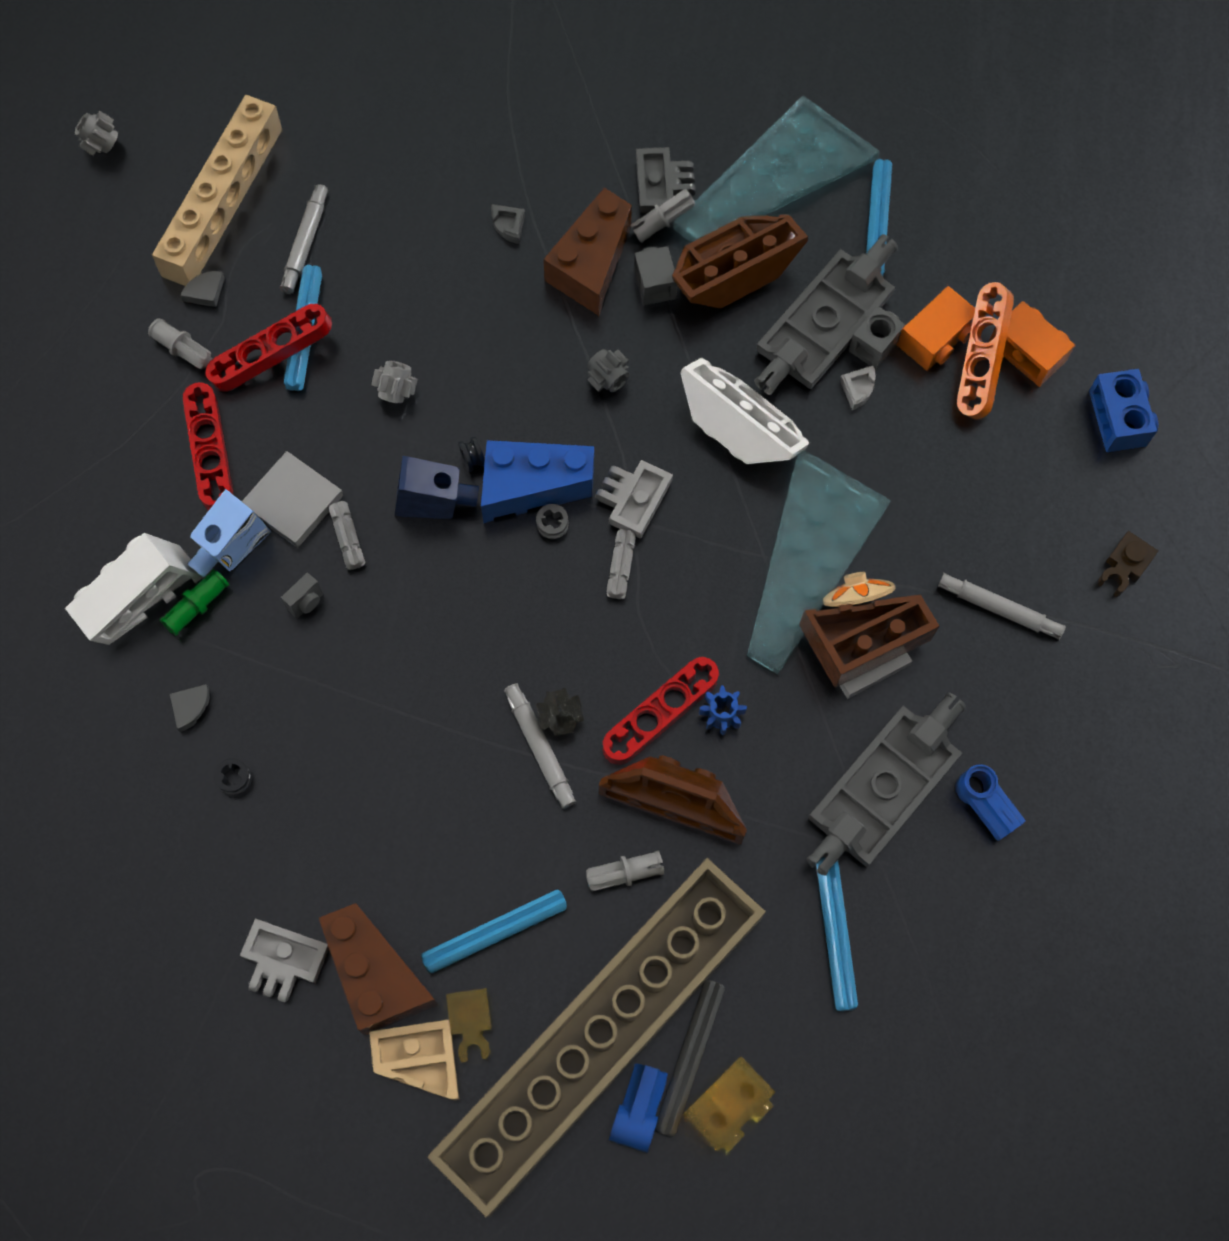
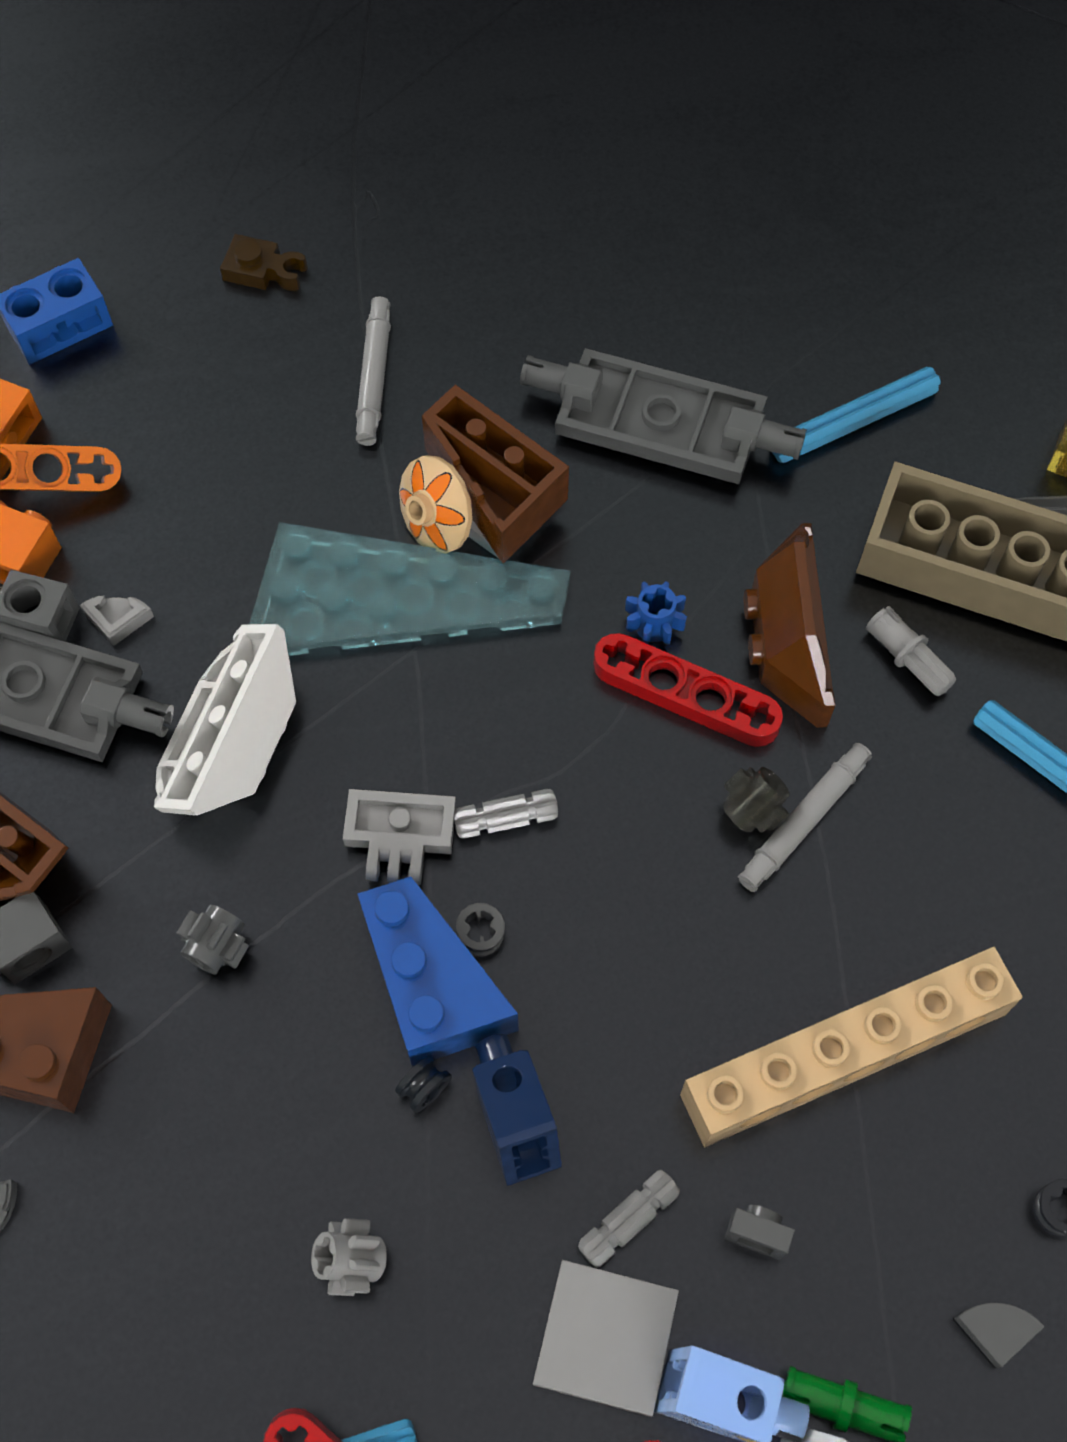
camera: 110 degrees left, 5 degrees down
blue piece [955,765,1026,841] -> none
none -> tan brick [680,946,1023,1148]

